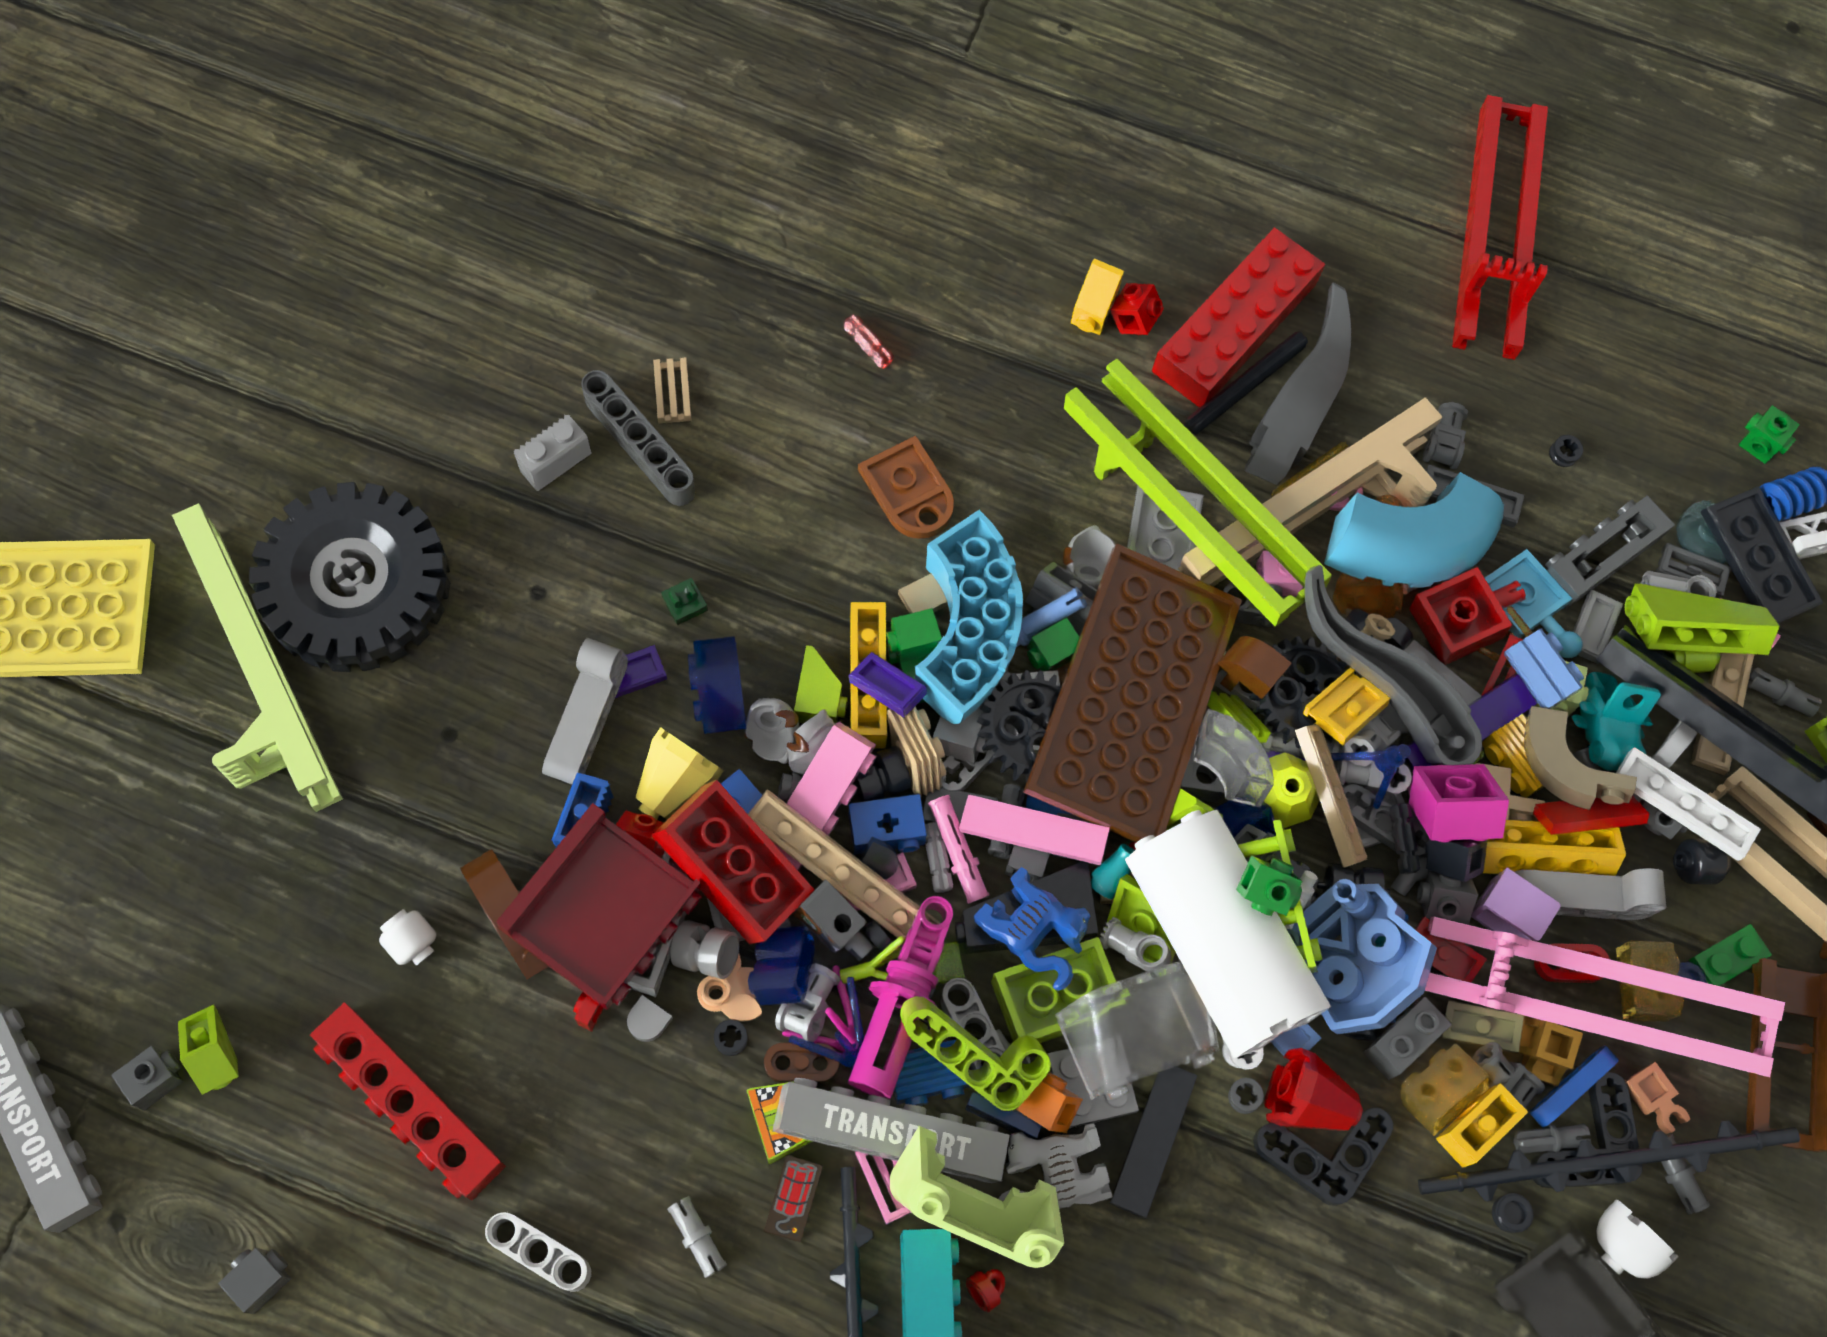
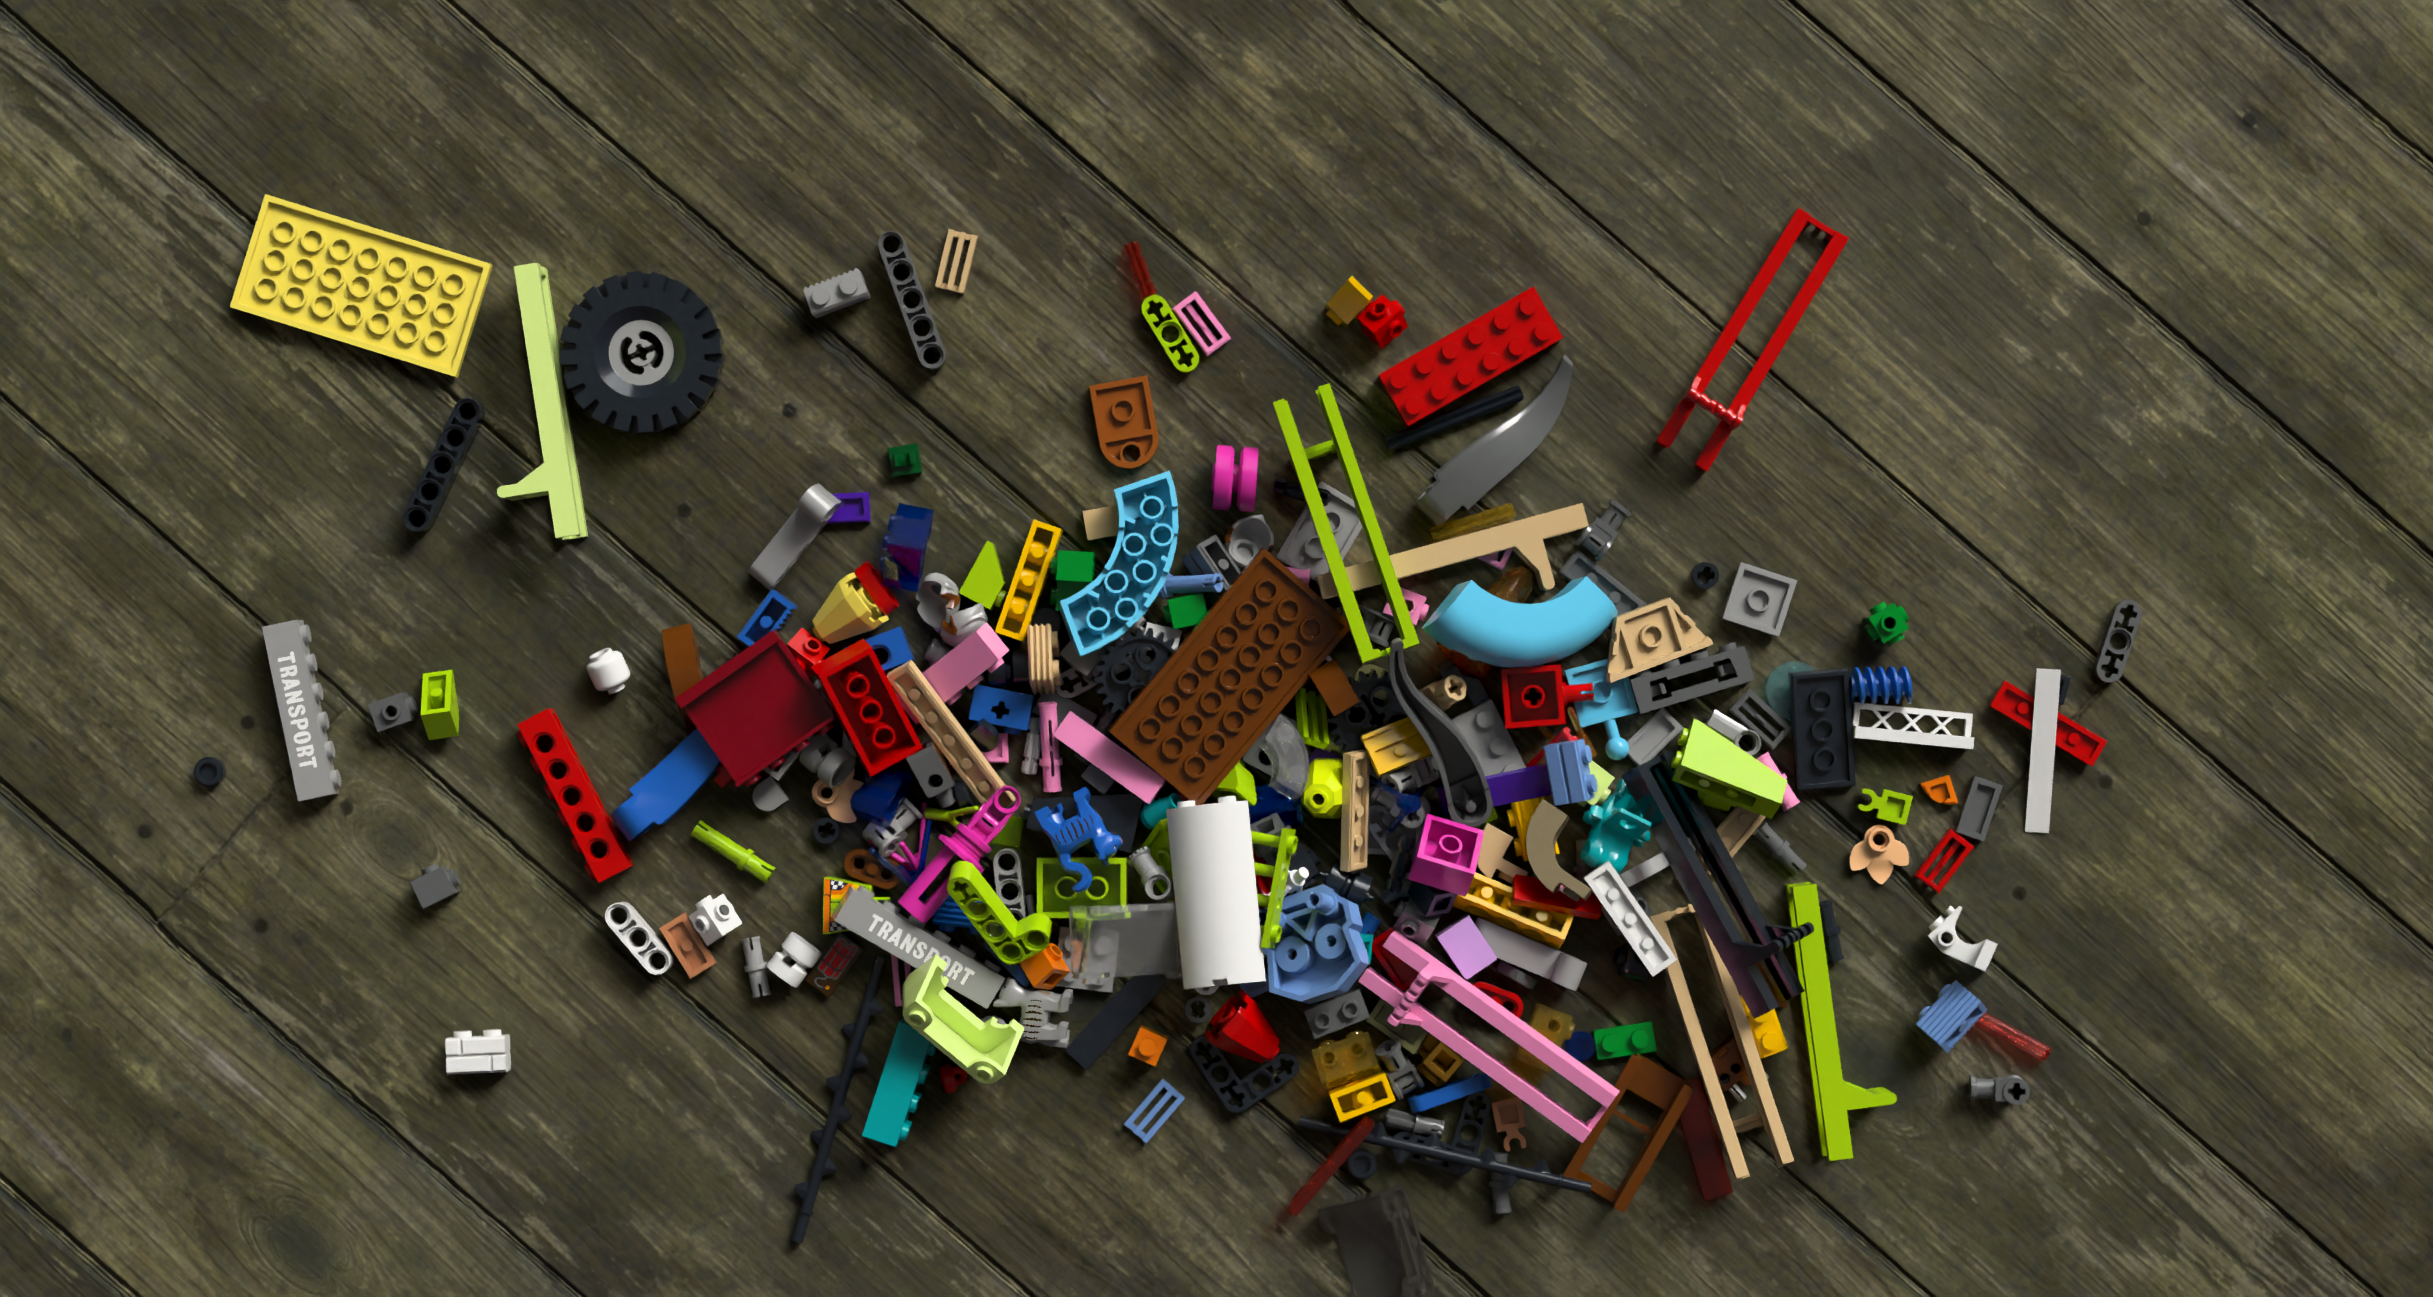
camera: 30 degrees right, 20 degrees up
dark purple tile [848,652,927,718] -> none
green brick [1236,855,1302,916] -> none
white cylinder [1596,1199,1679,1278] -> none
none -> black beam [403,398,486,533]
none -> blue animal [611,728,722,842]
none -> nougat plate [659,912,717,979]
none -> white brick [688,894,742,946]
none -> lime pin [691,820,776,884]
none -> white wheel [766,932,822,988]
none -> red beam [854,561,900,615]
none -> medium blue tile [1124,1078,1185,1143]
none -> orange brick [1128,1025,1168,1067]
none -> lime beam [1141,295,1199,373]
none -> bright pink tile [1172,291,1231,357]
none -> dark pink wheel [1211,445,1259,512]
none -> black axle [1273,477,1331,506]
none -> clear red tile [1288,1115,1374,1216]
none -> dark grey tile [1496,960,1538,989]
none -> tan wing [1606,598,1713,683]
none -> light grey plate [1721,562,1797,637]

